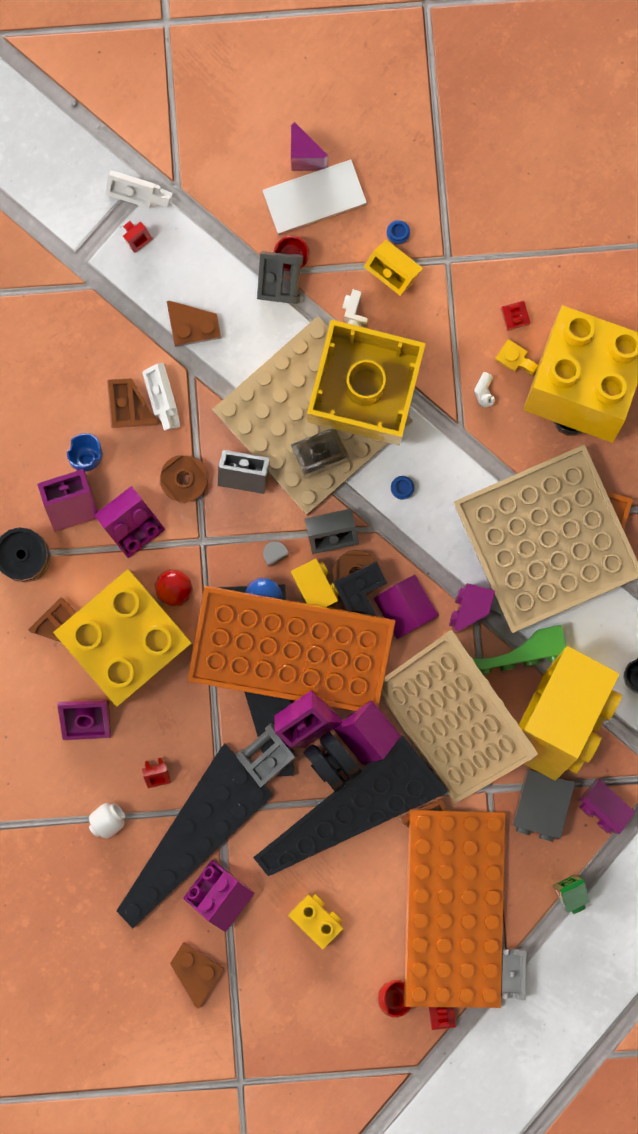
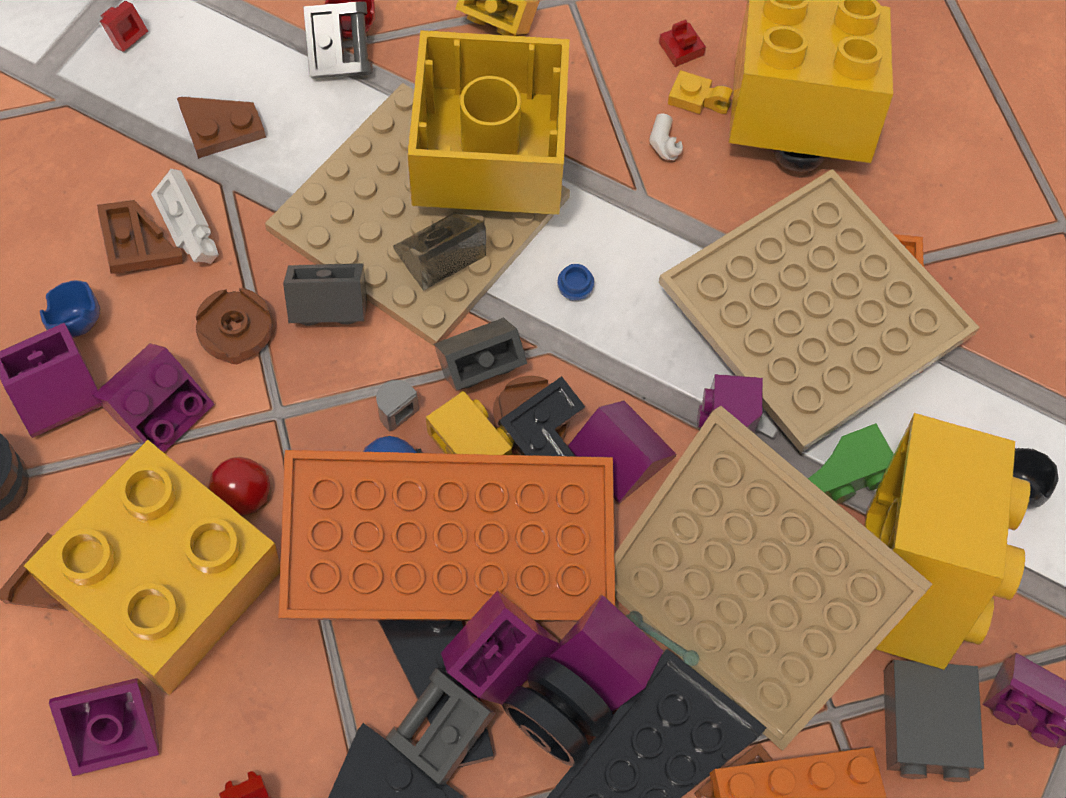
camera: 15 degrees left, 20 degrees down
none -> clear light blue hinge [626,611,699,667]

